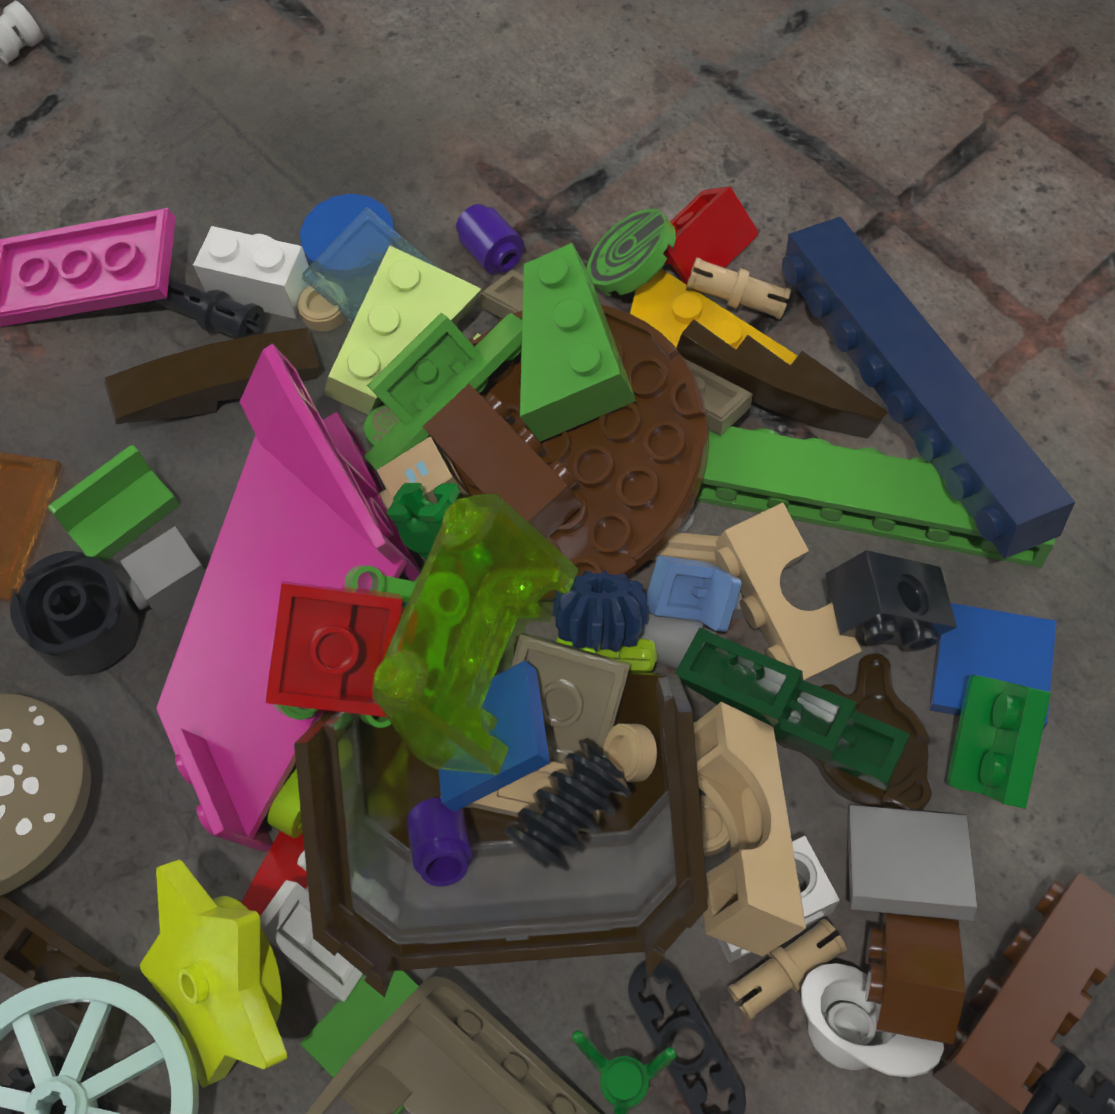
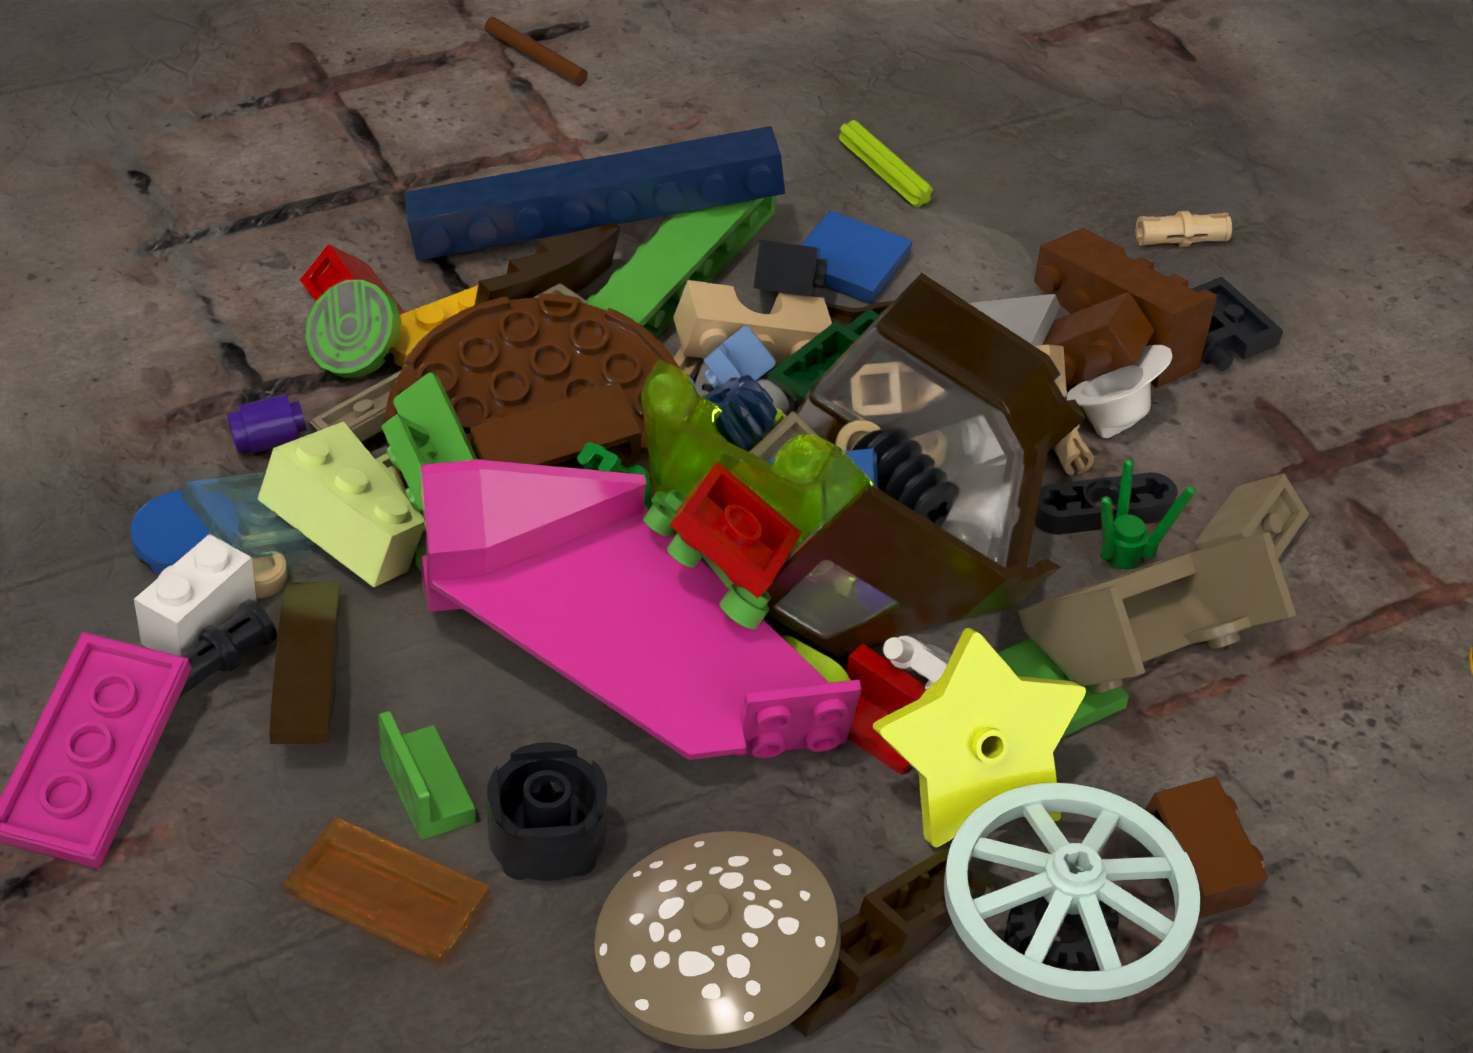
camera: 85 degrees left, 20 degrees down
light grey brick [120,526,206,621] -> none
bright green wedge [520,243,637,442] -> none
tan pin [686,257,791,320] -> none
green bracket [946,674,1051,809] -> none

